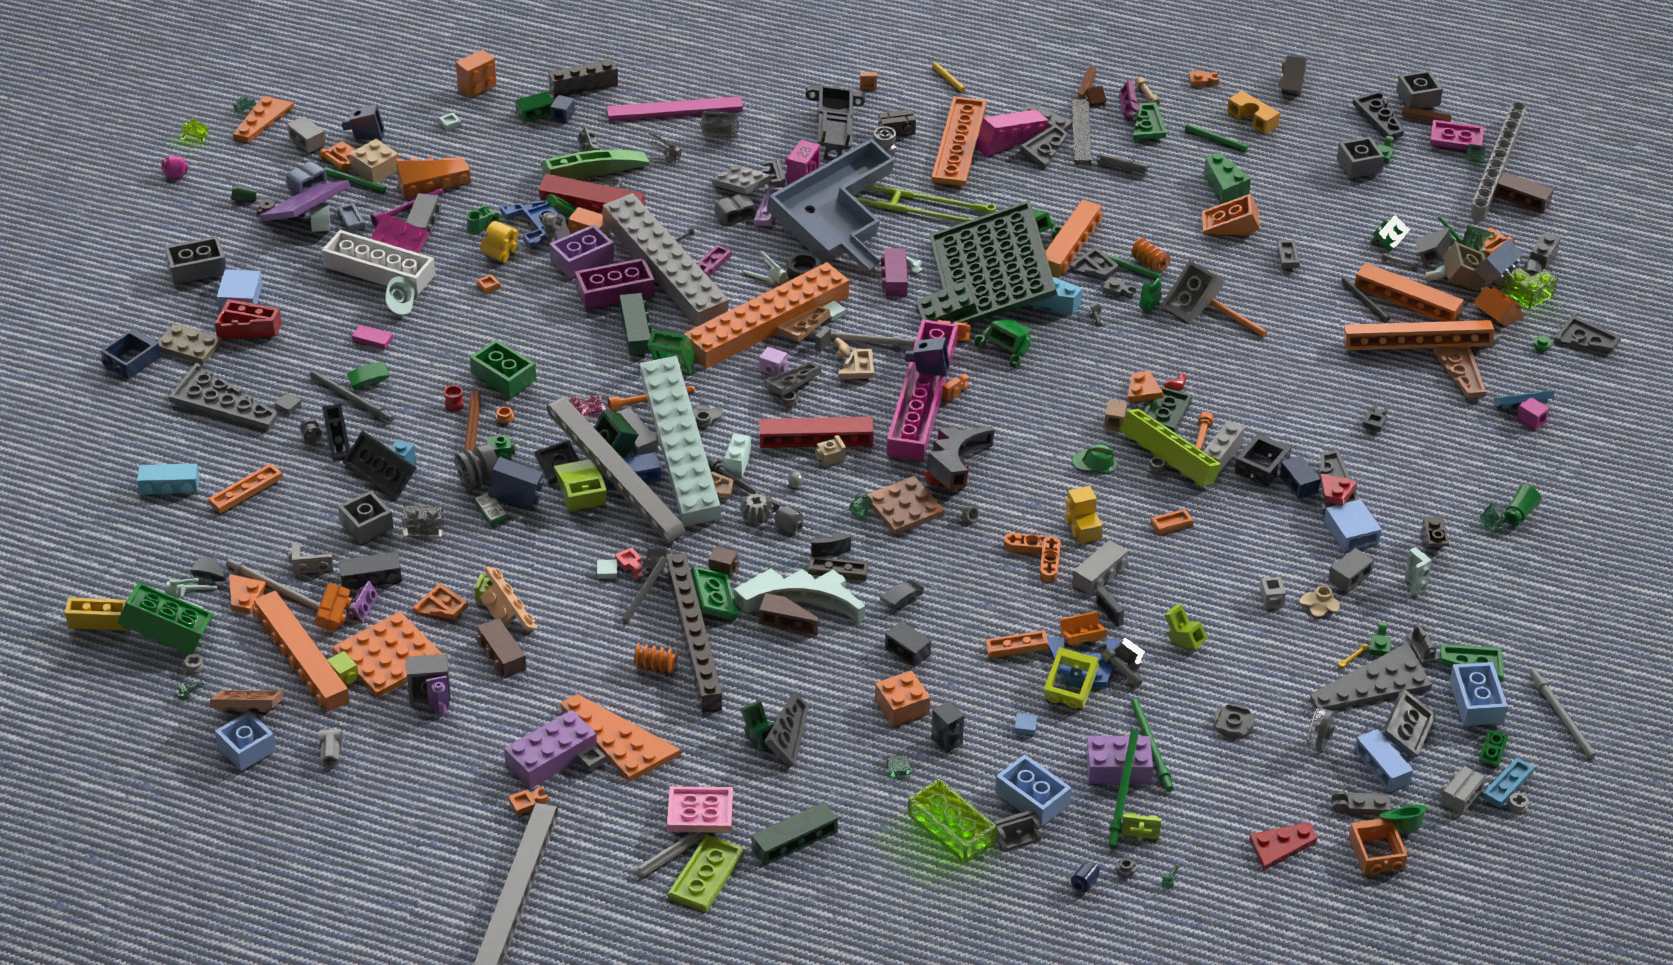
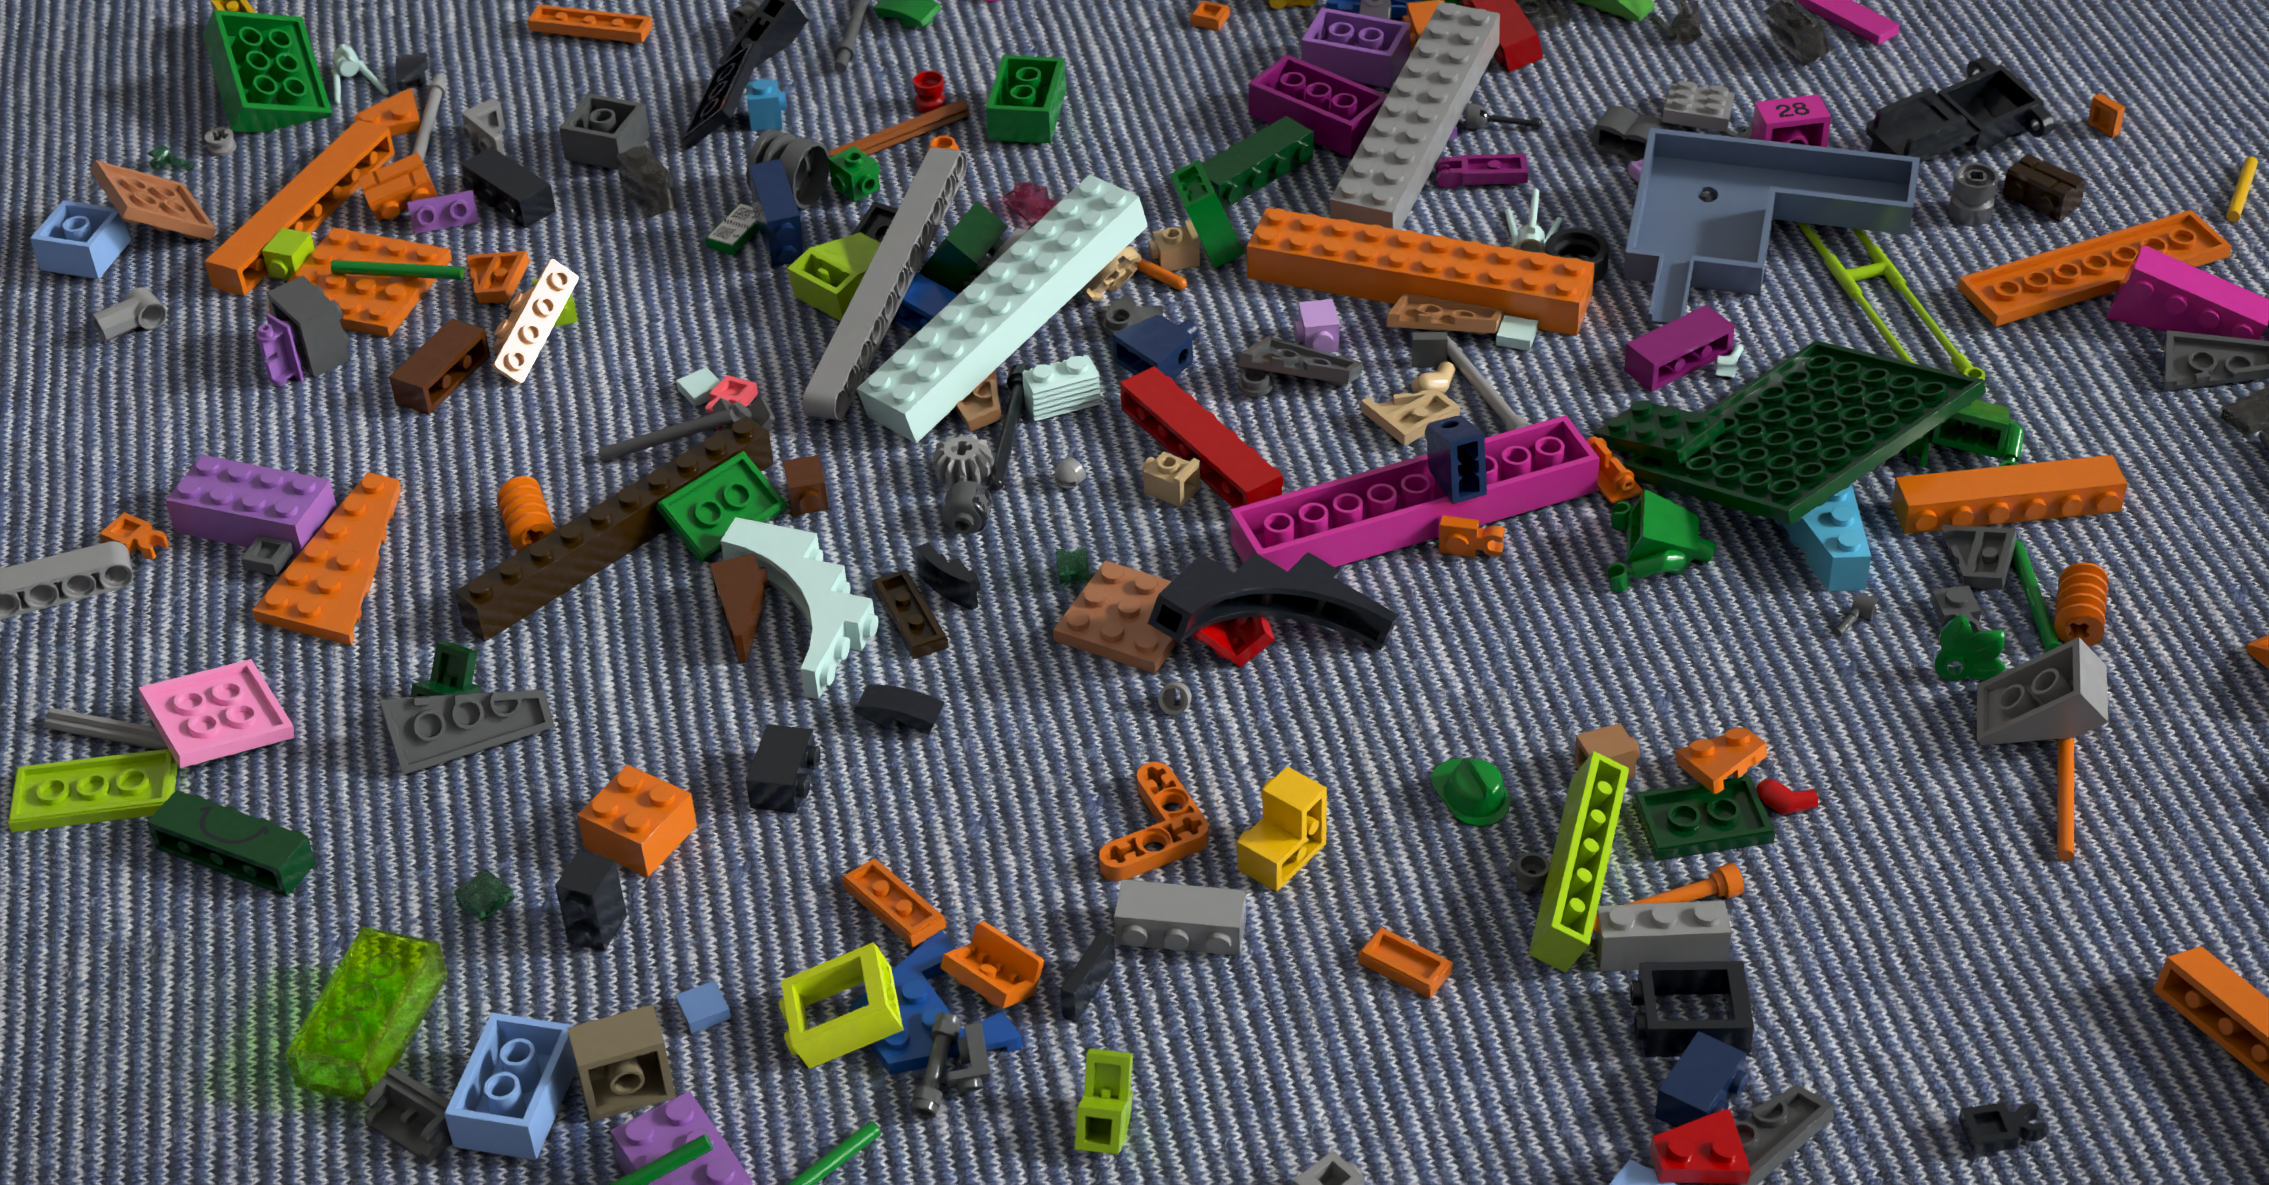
camera: 60 degrees right, 0 degrees up
none -> green bar [331,260,464,280]
none -> dark tan brick [567,1004,676,1122]
none -> dark blue torso [1113,315,1198,379]

